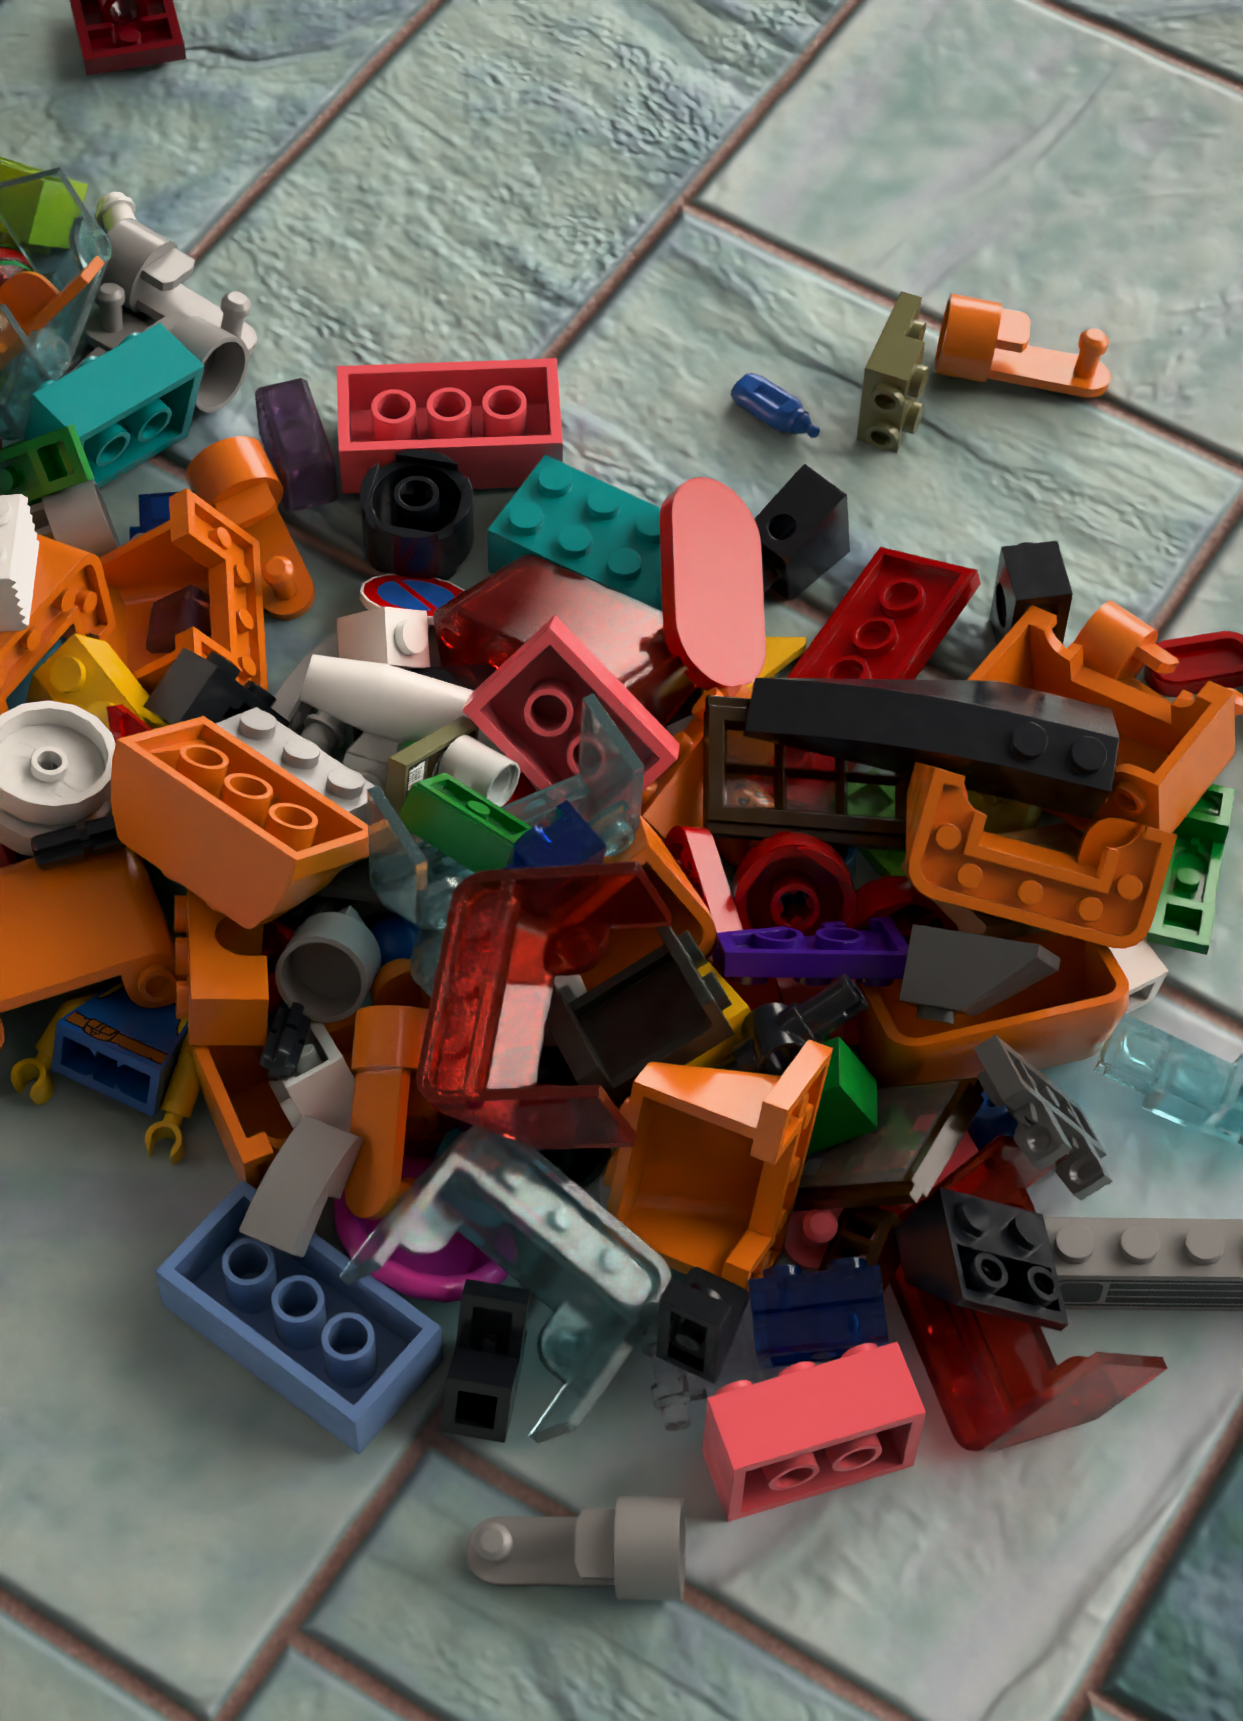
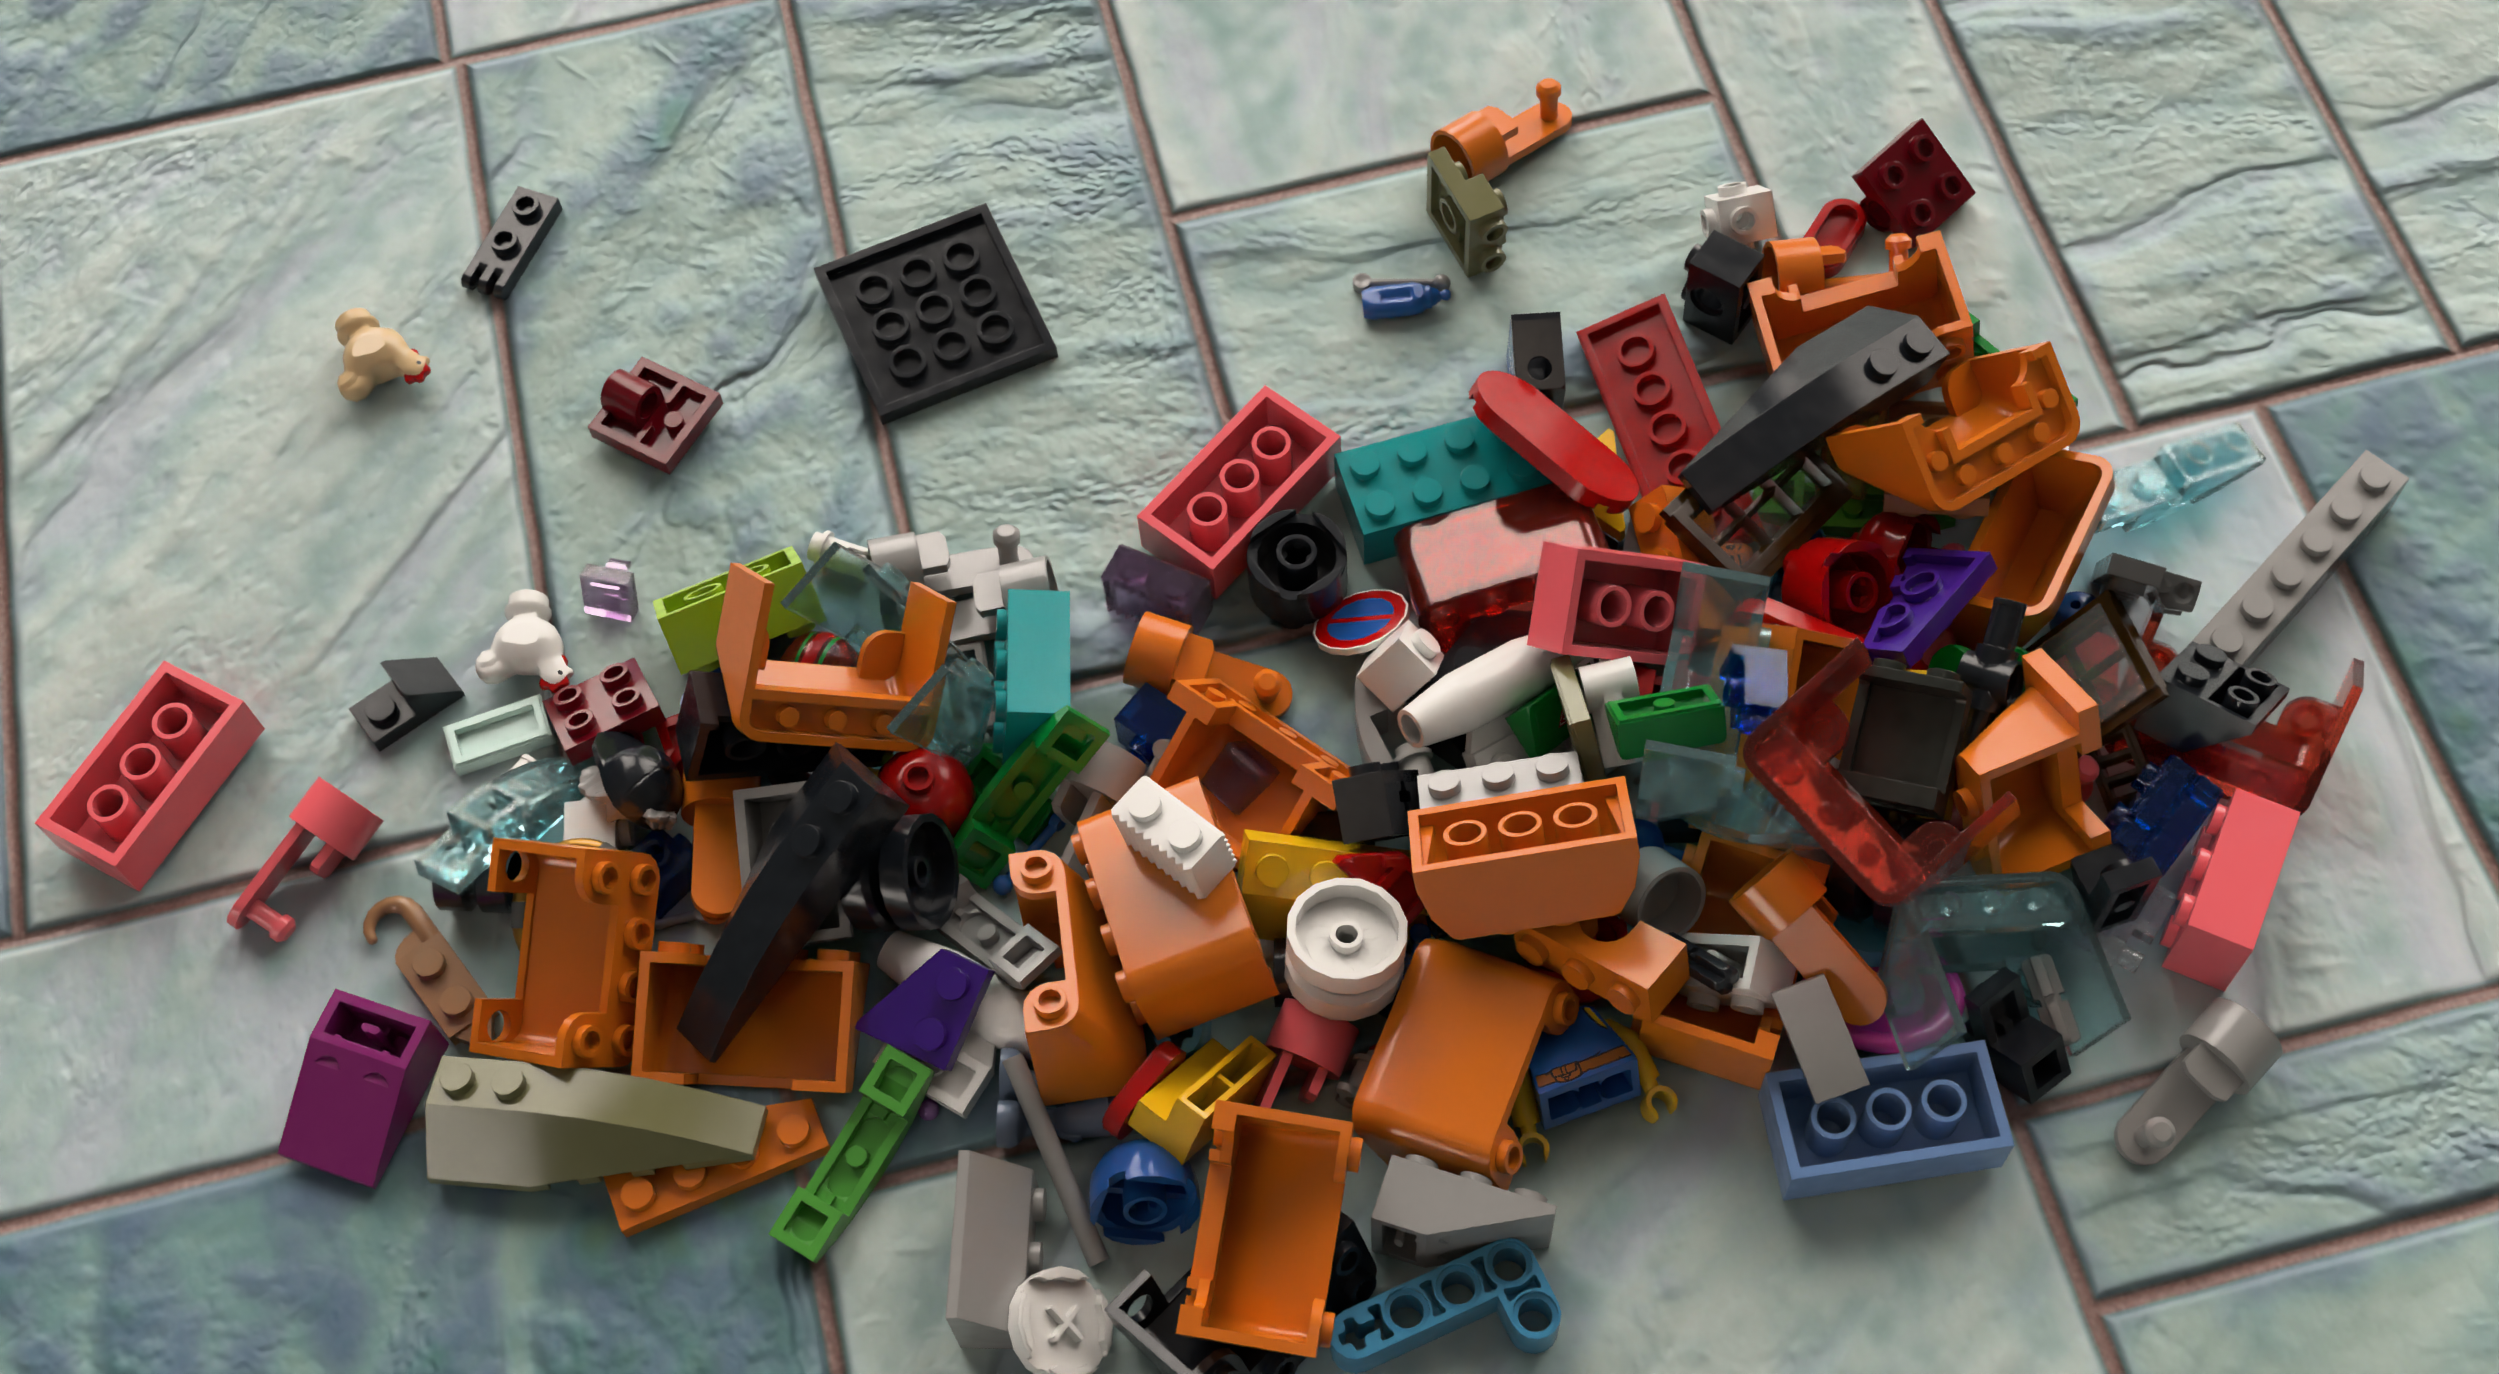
camera: 40 degrees left, 5 degrees up
black piece [31,815,128,870] -> none
dark grey slope [899,924,1061,1025] -> none
none -> black plate [813,203,1058,425]
none -> light grey hinge [1353,273,1451,294]
none -> white brick [1700,182,1778,249]
none -> light grey piece [2021,954,2081,1047]

